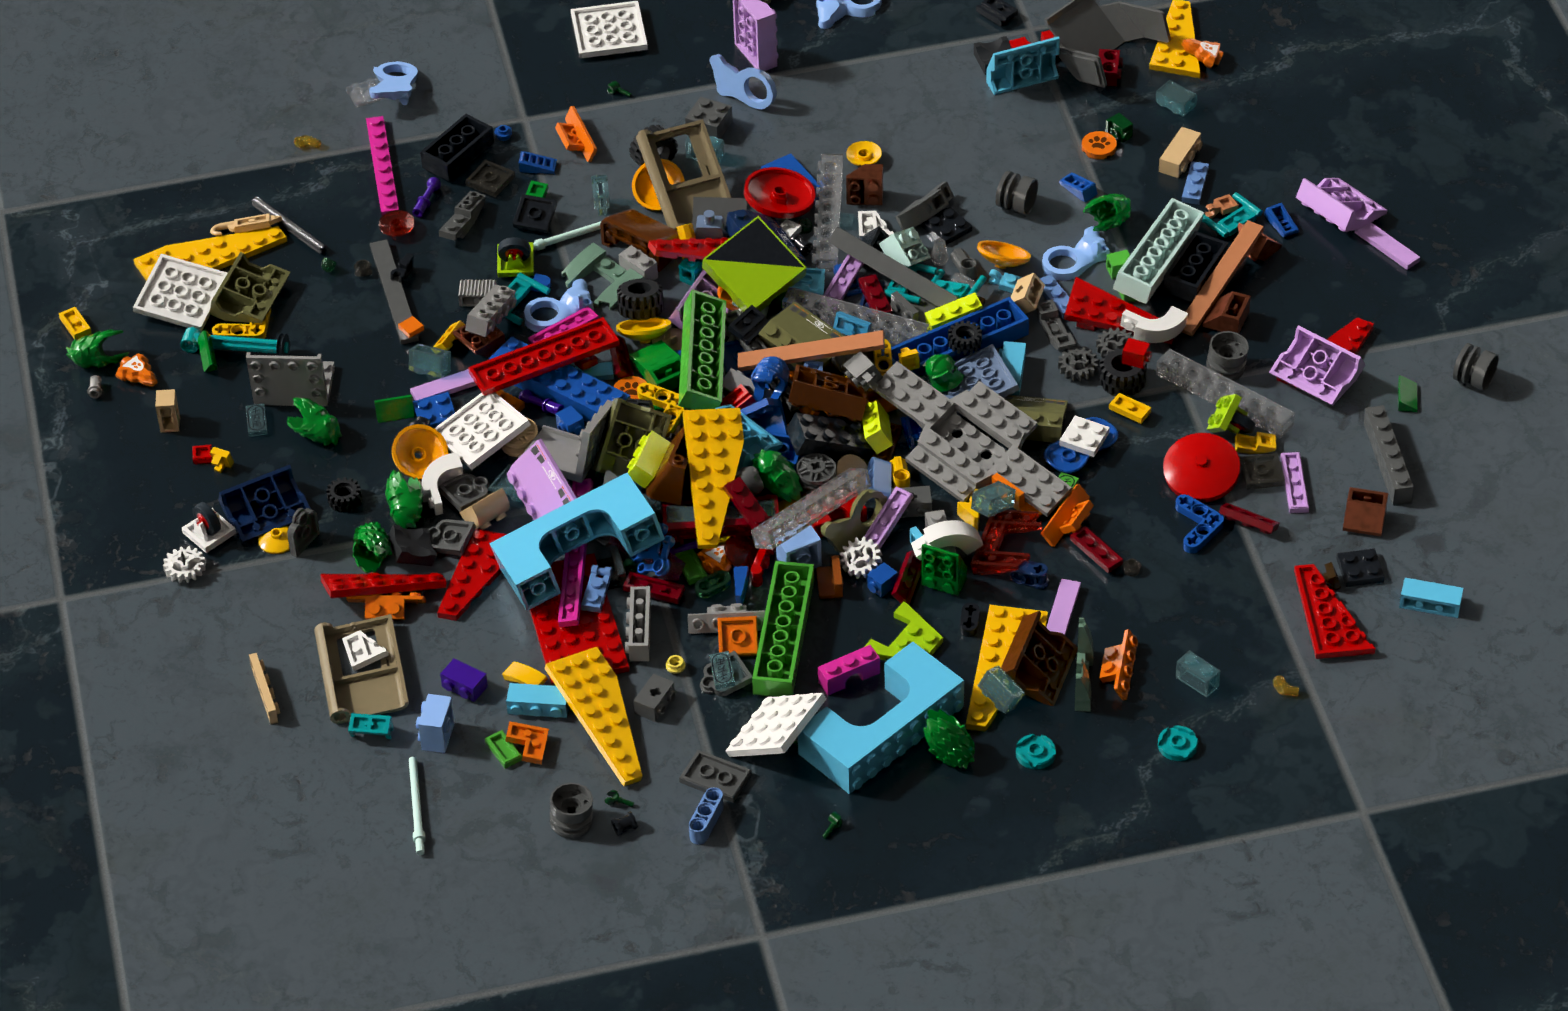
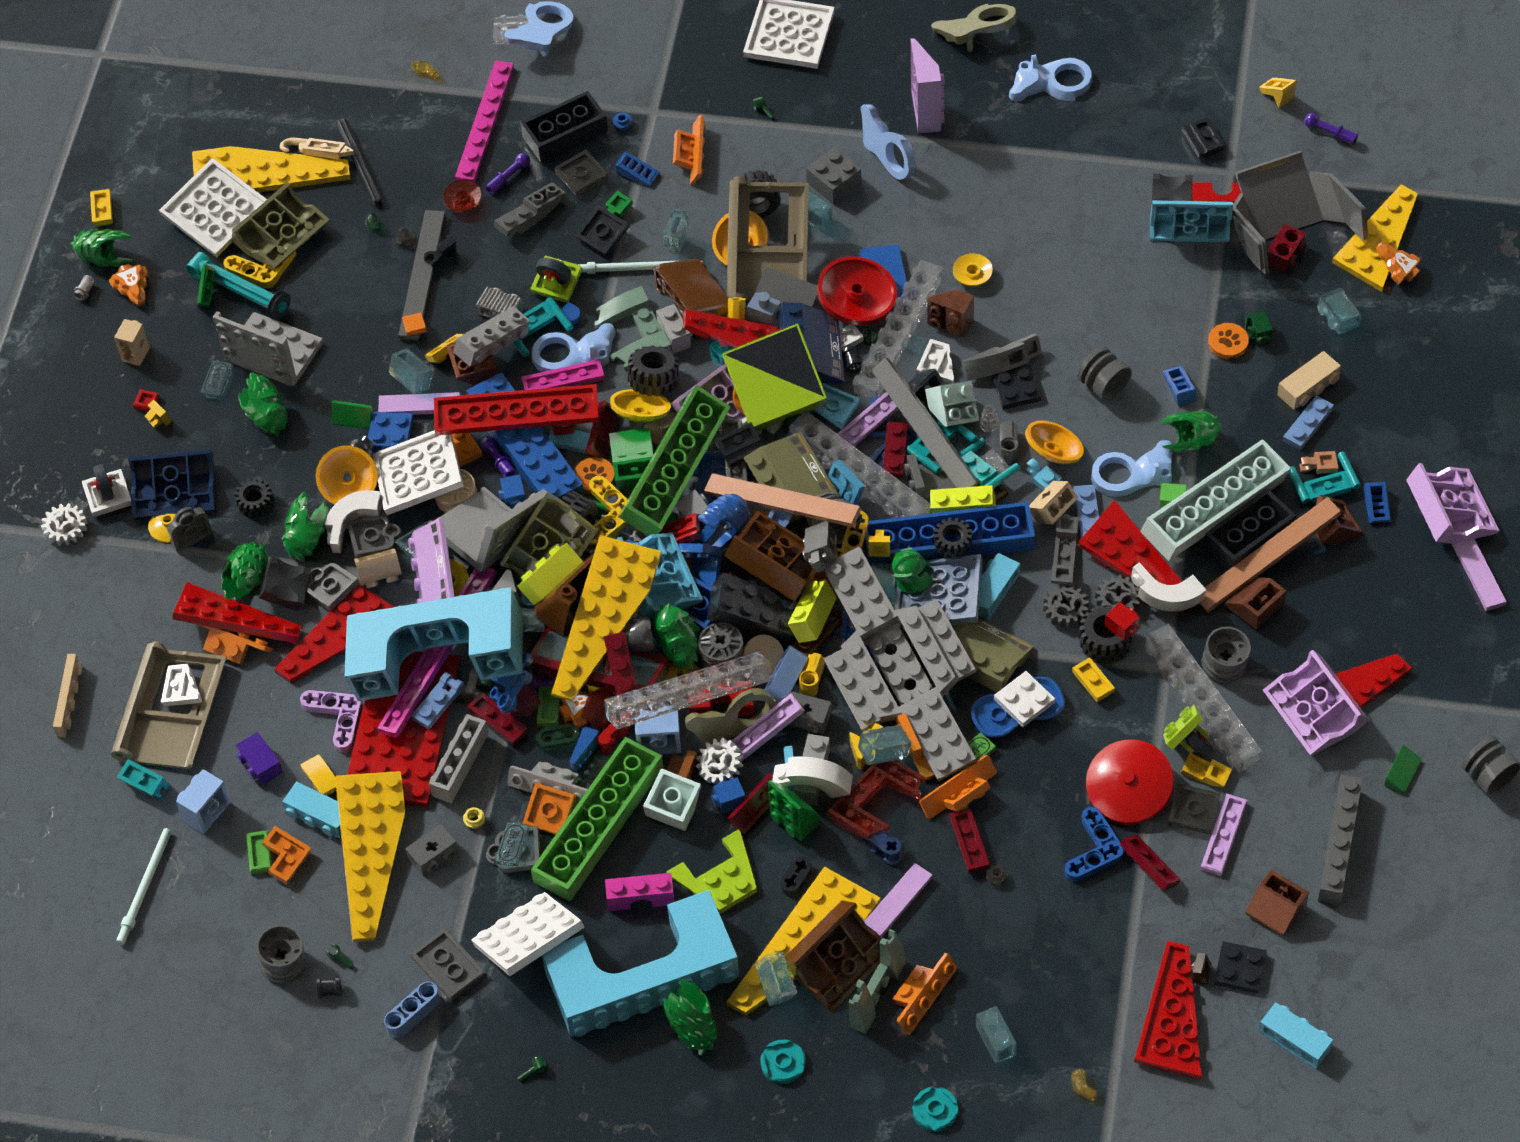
camera: 25 degrees right, 10 degrees up
none -> lavender beam [300,690,362,753]
none -> light aqua slope [643,769,701,831]

